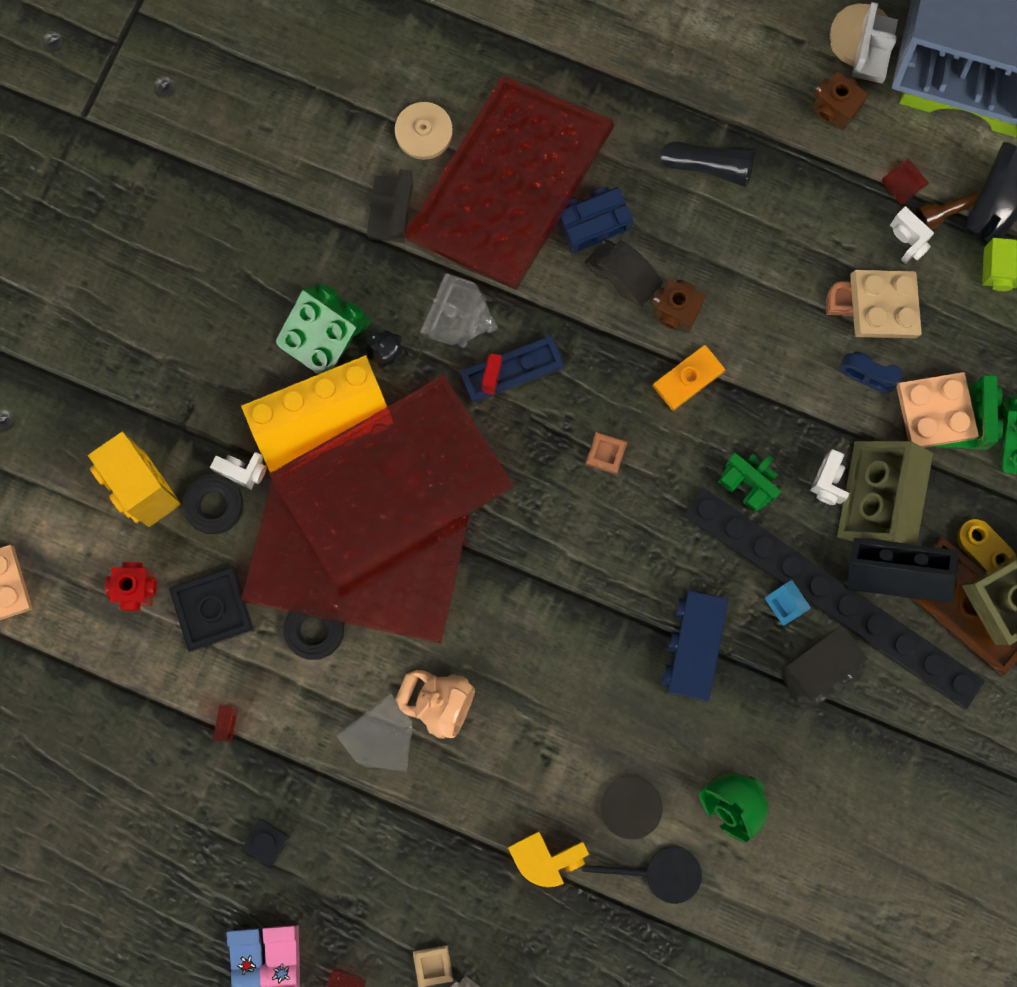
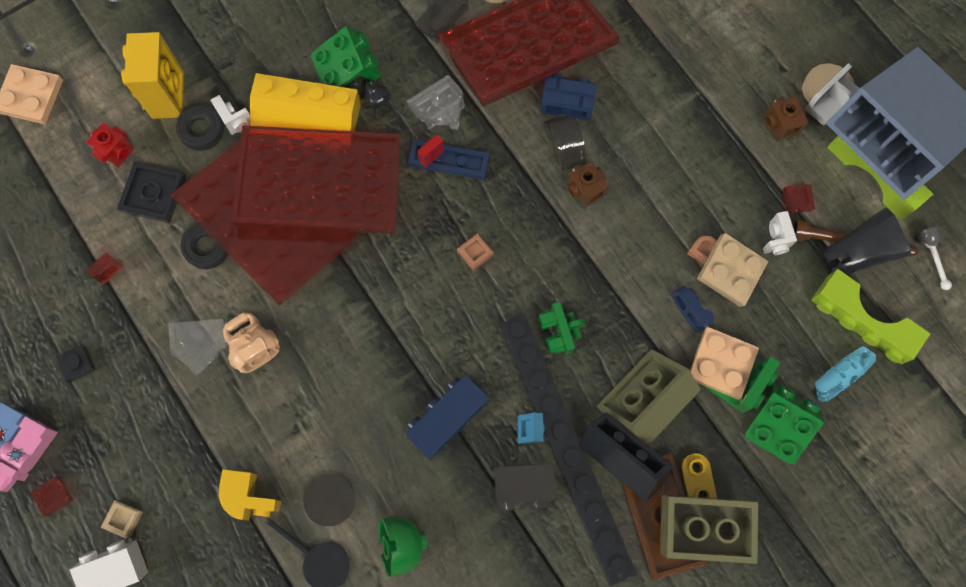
camera: 30 degrees right, 5 degrees down
light orange plate [653,345,726,411] -> none
black piece [661,141,756,187] -> none
white bracket [810,449,849,505] -> none

